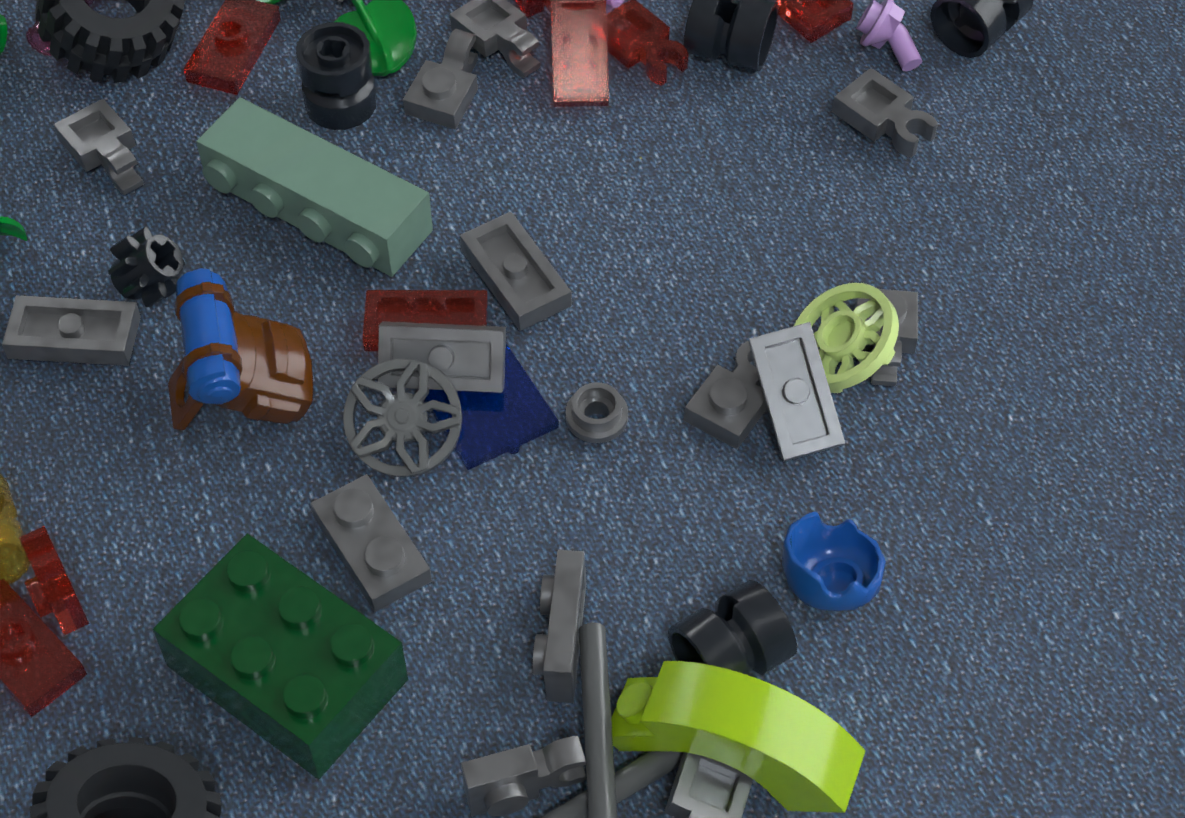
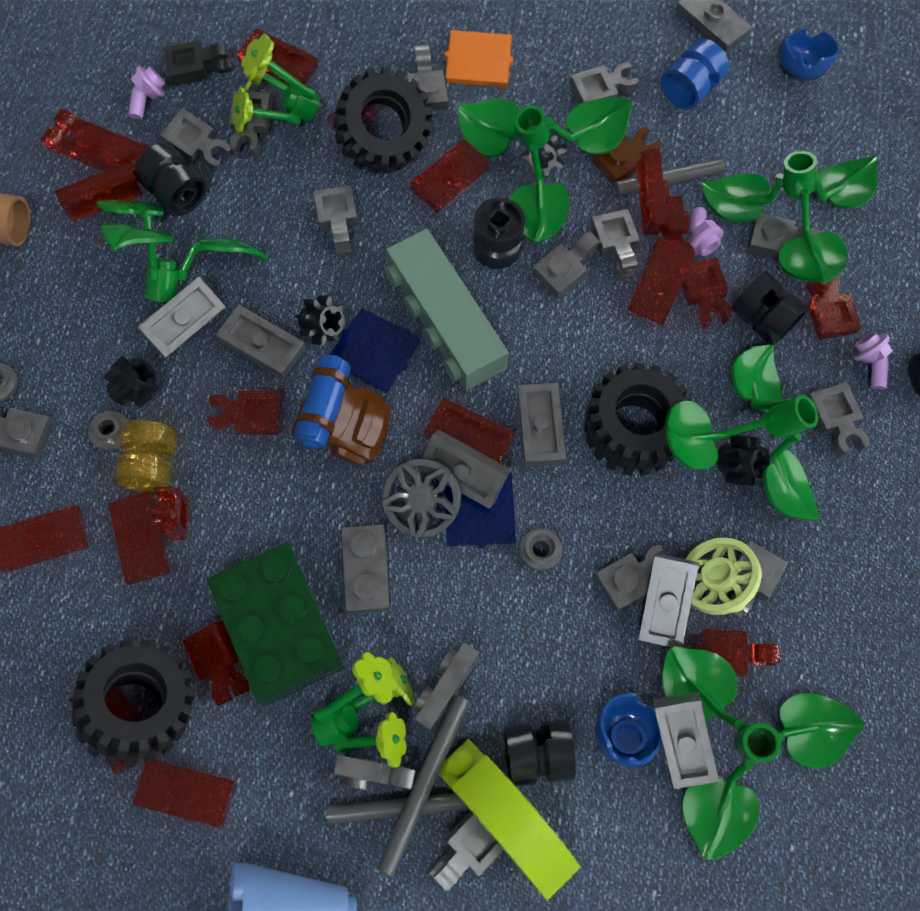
camera: 25 degrees right, 15 degrees up
none -> clear red plate [183,620,249,706]
none -> clear red plate [207,390,282,435]
none -> plant [311,652,414,768]
none -> clear blue piece [330,308,420,394]
none -> black tyre [584,363,692,476]
none -> flat silver plate [654,692,719,789]
none -> green plant [662,646,865,860]
none -> green plant [665,345,821,521]
none -> clear red plate [700,629,781,677]
none -> black gear [716,435,770,486]

